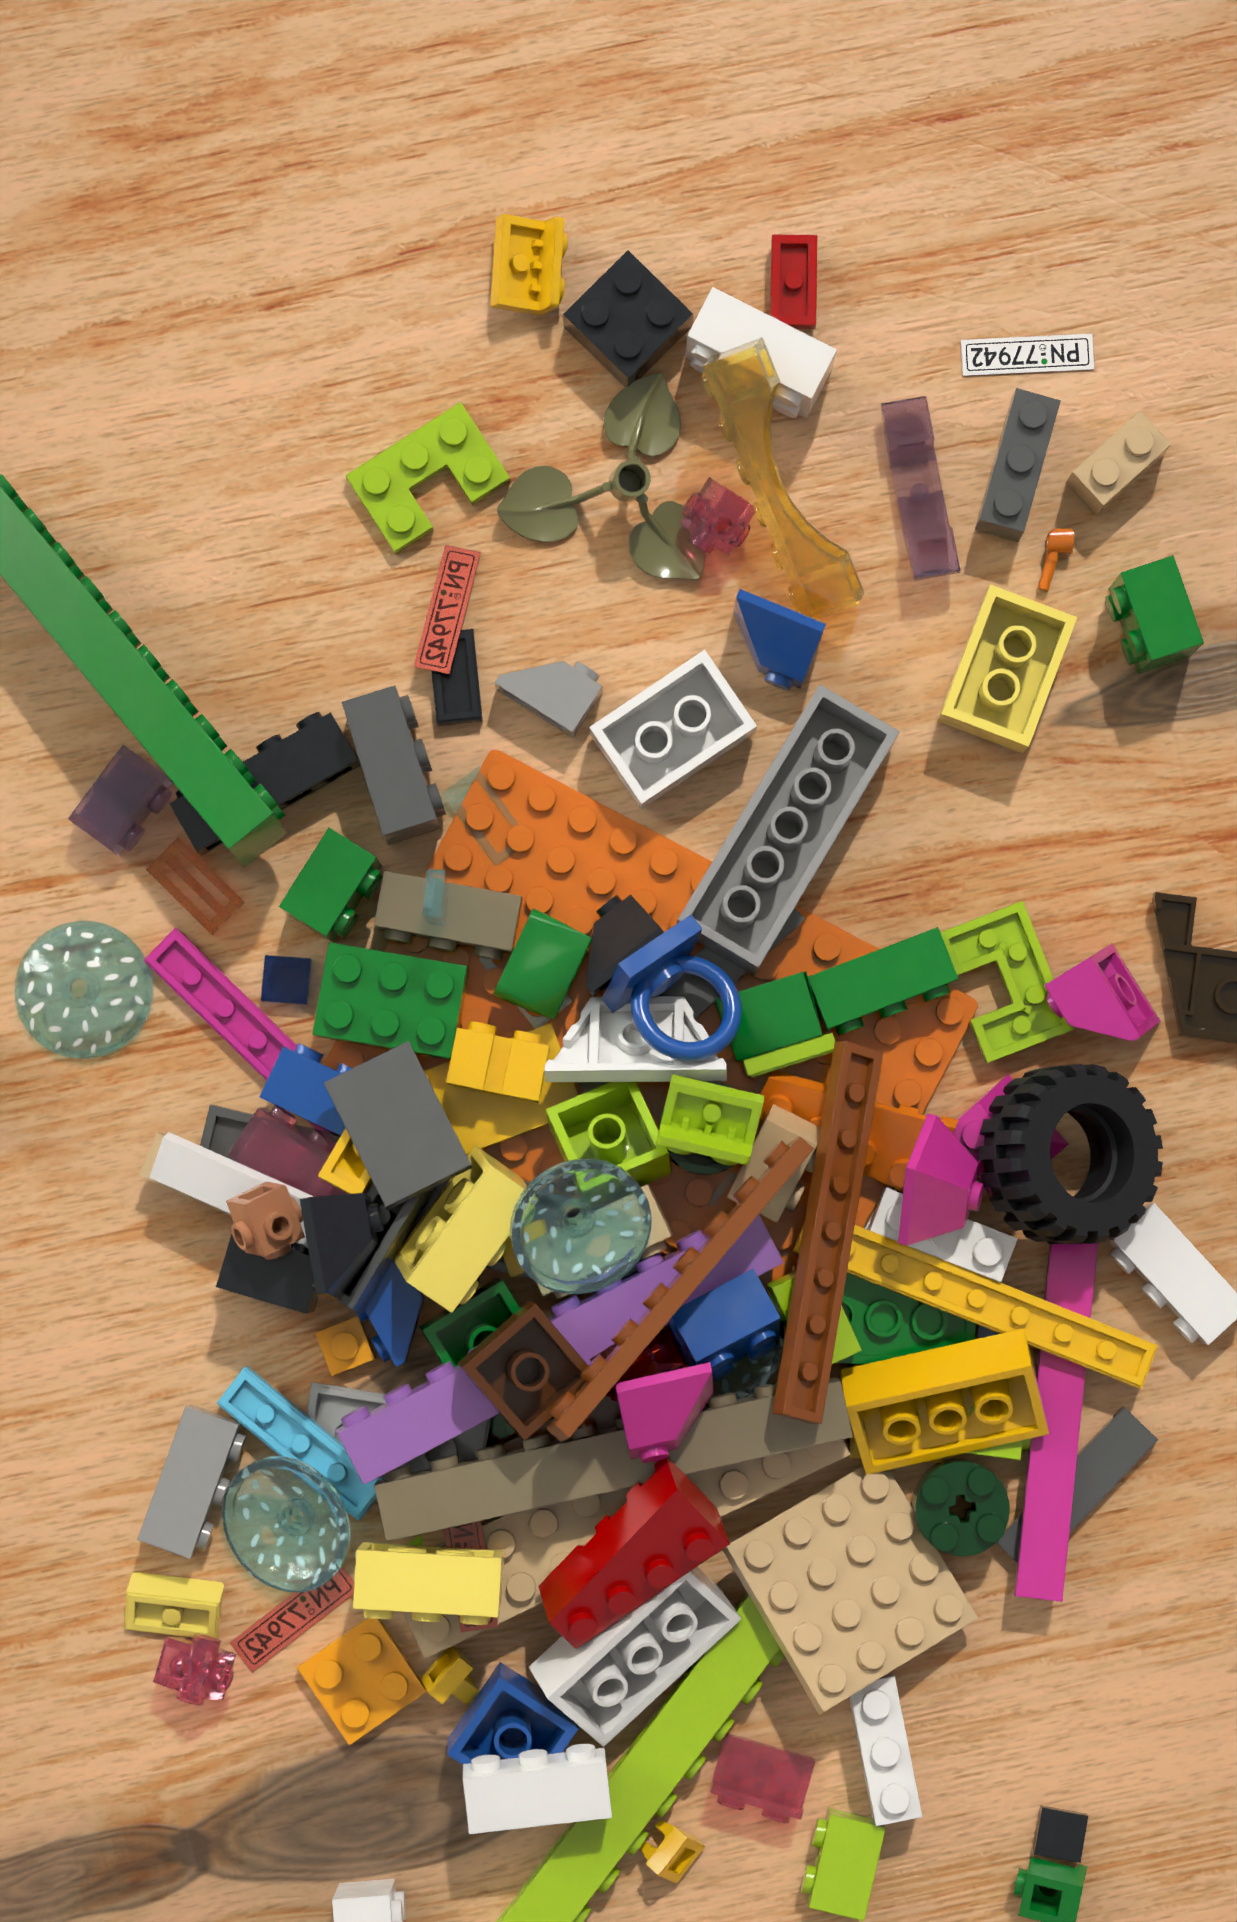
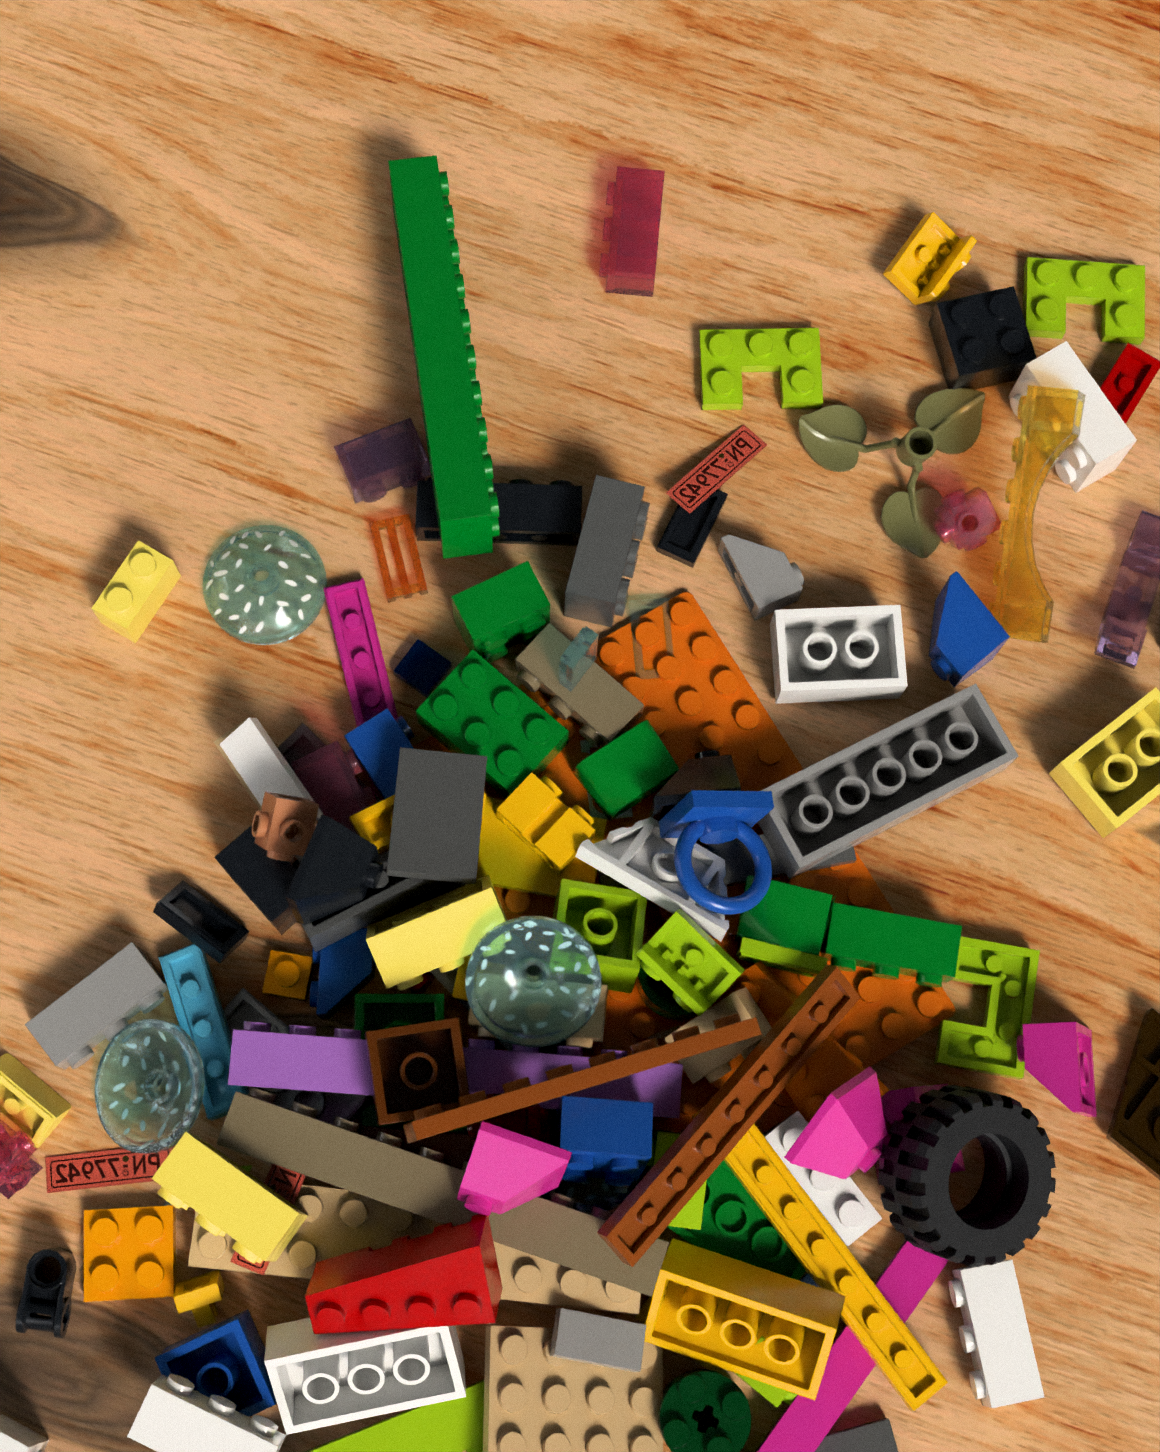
camera: 25 degrees right, 10 degrees down
none -> black piece [15,1247,76,1339]
none -> black tile [153,880,249,963]
none -> light grey tile [550,1308,646,1372]
none -> clear pink brick [599,166,665,297]
none -> lime plate [1023,257,1145,345]

